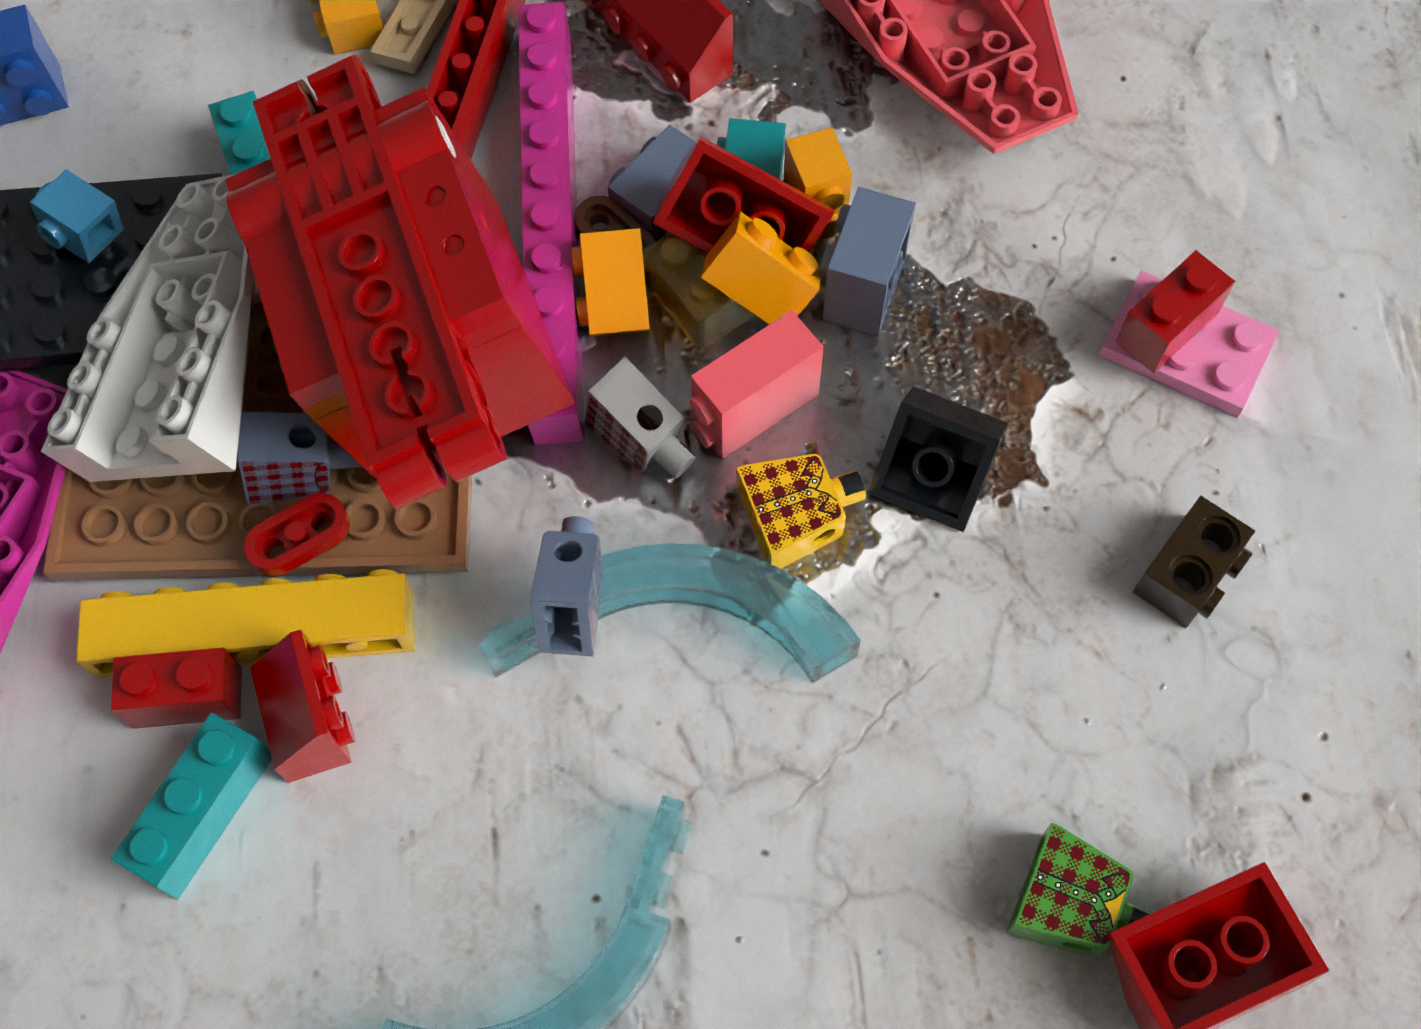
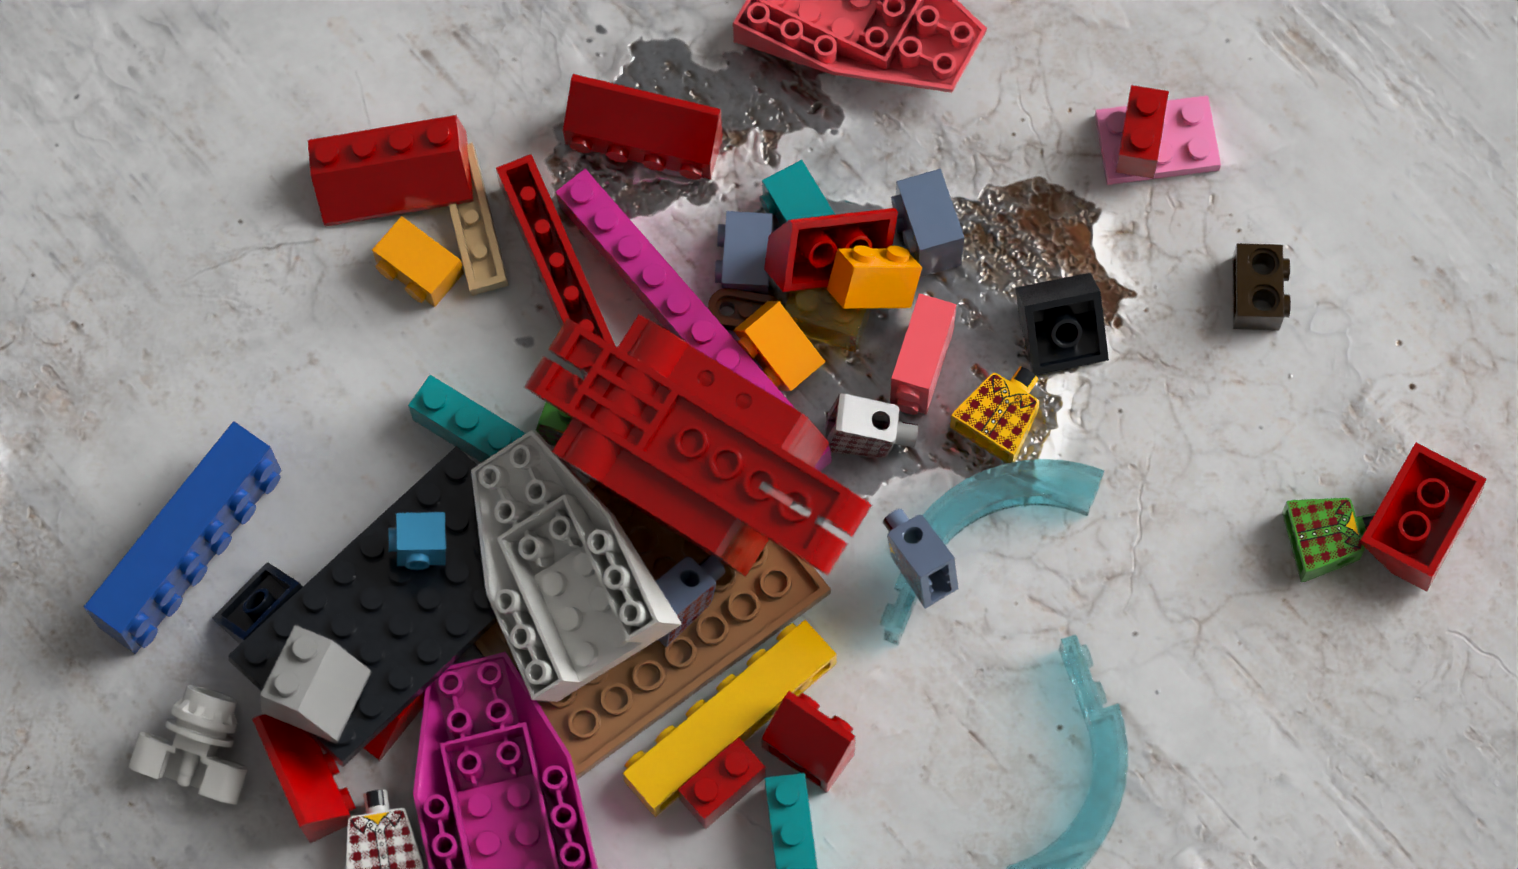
camera: 35 degrees left, 5 degrees up
red plate [244,493,350,577] -> none
light orange brick [783,127,853,239] -> none

